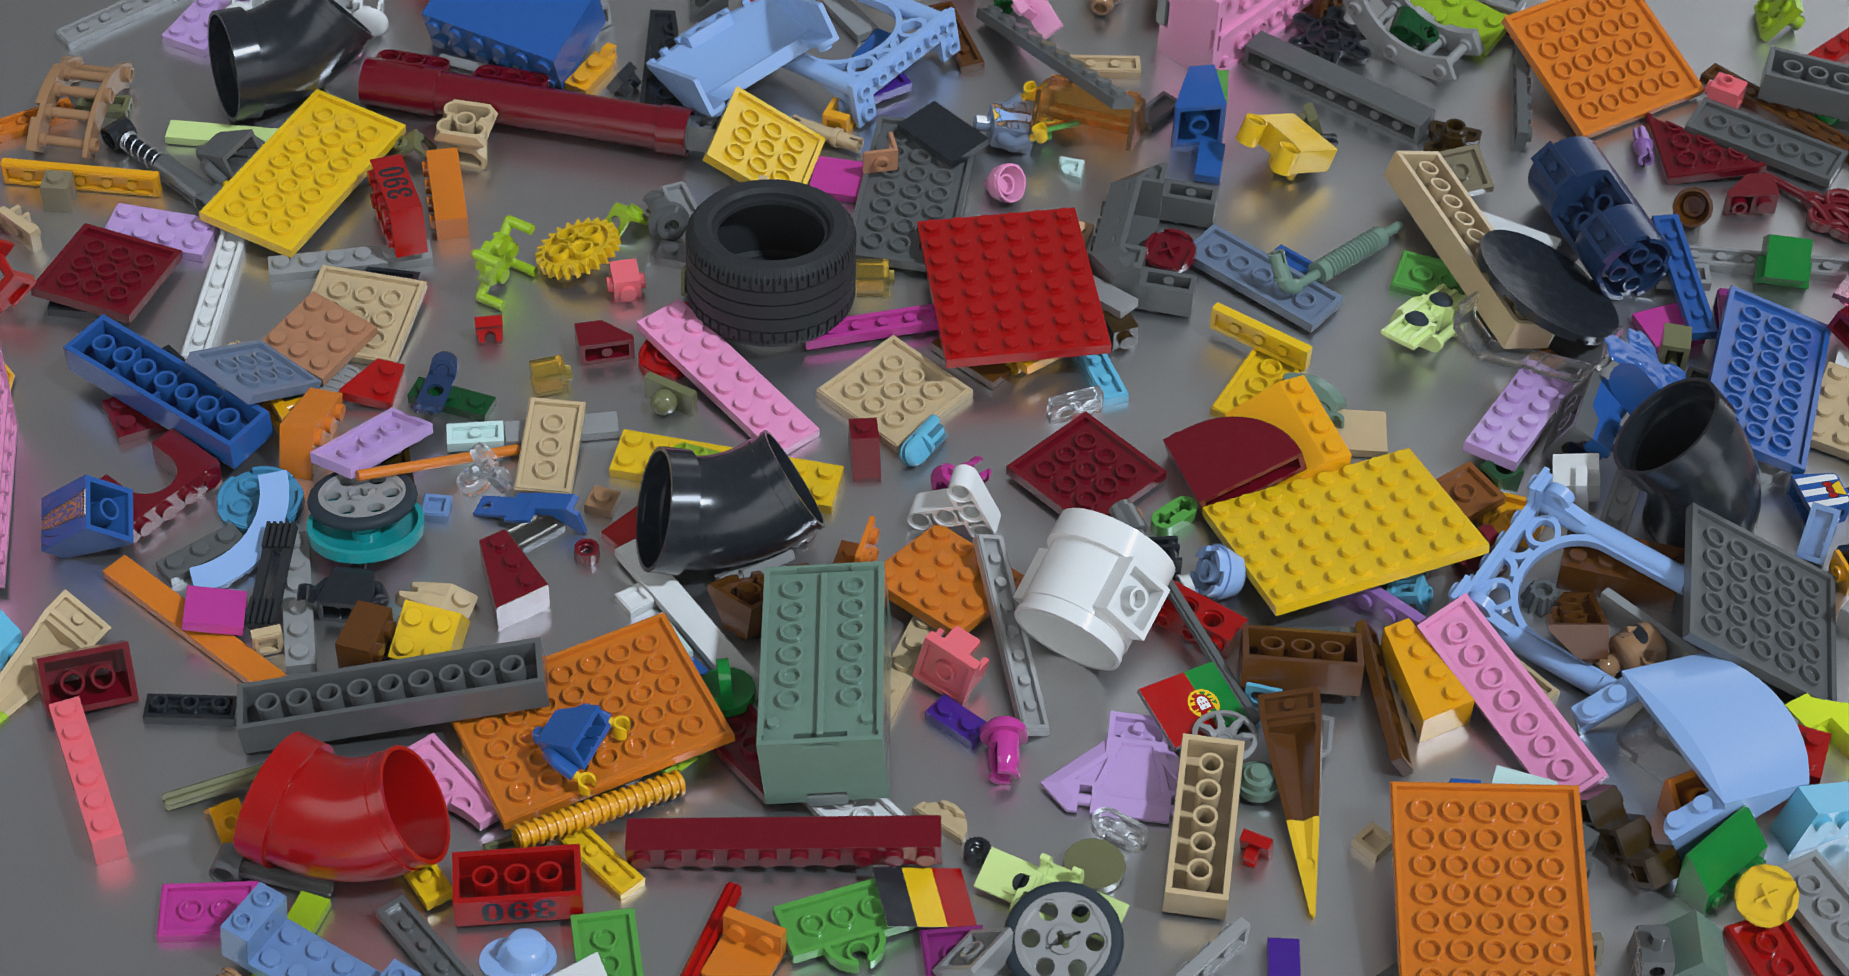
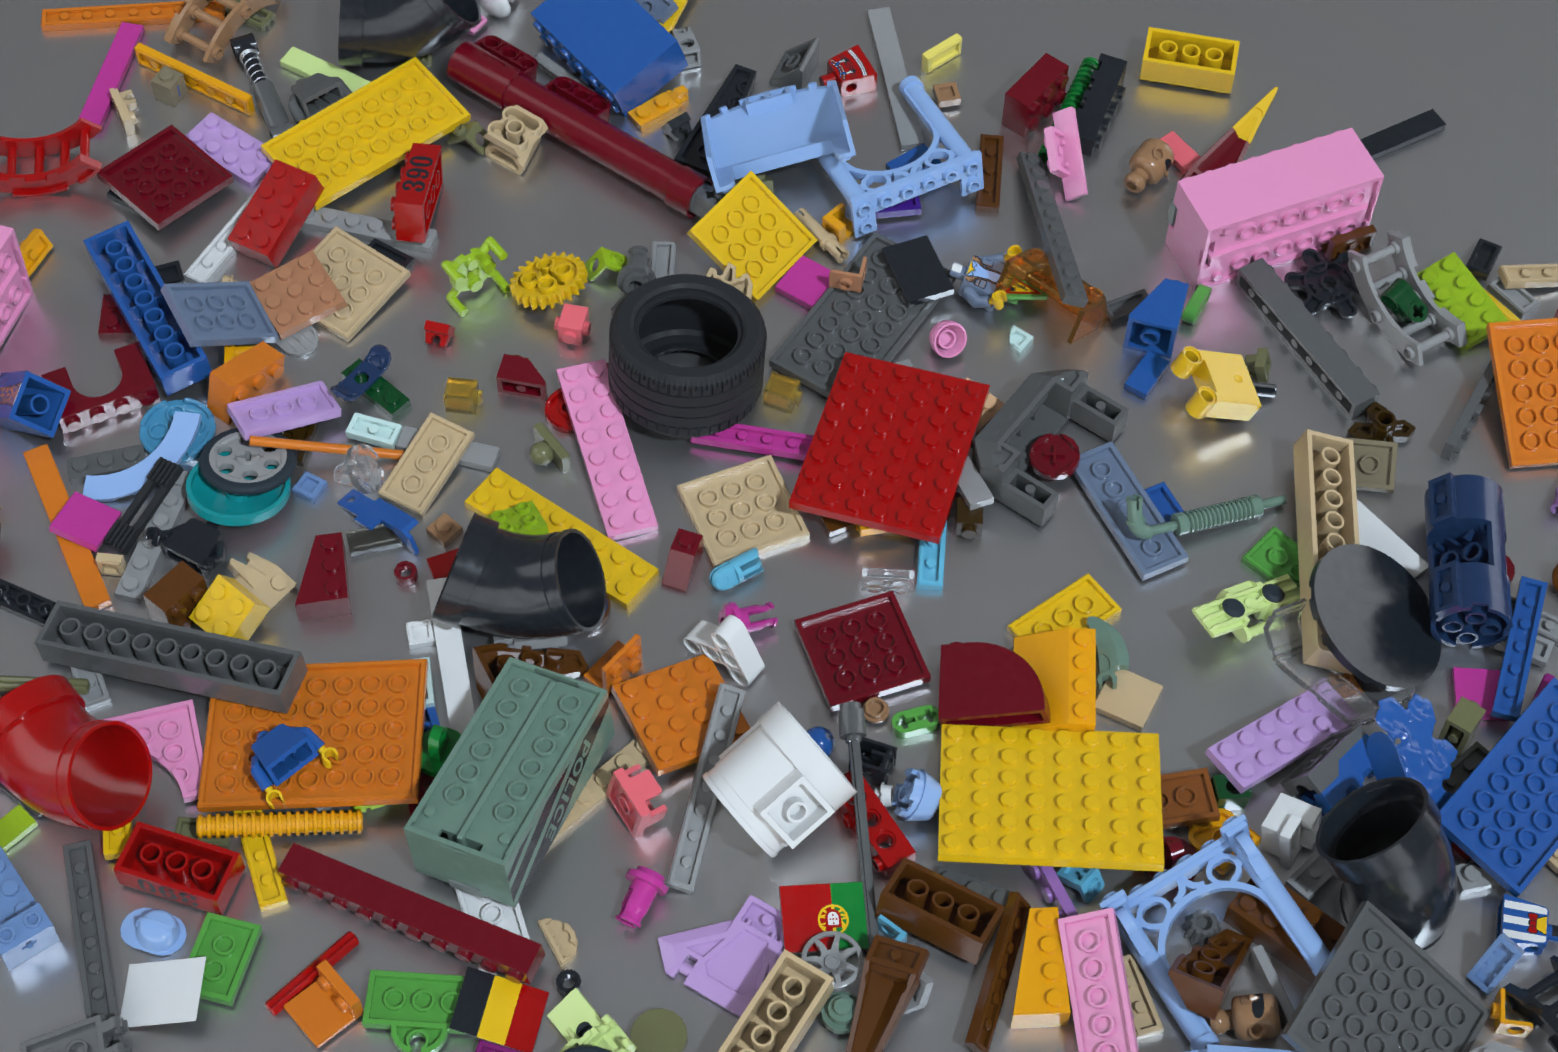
camera: 25 degrees right, 10 degrees up
red wing [339,358,405,410] -> none
orange brick [422,147,469,241] -> none
dark purple plate [925,694,987,750] -> none
tan tile [1070,55,1141,79] -> none
clear plate [1091,807,1149,853] -> none
yellow plate [1209,302,1313,372] -> none
none -> red brick [227,159,324,268]

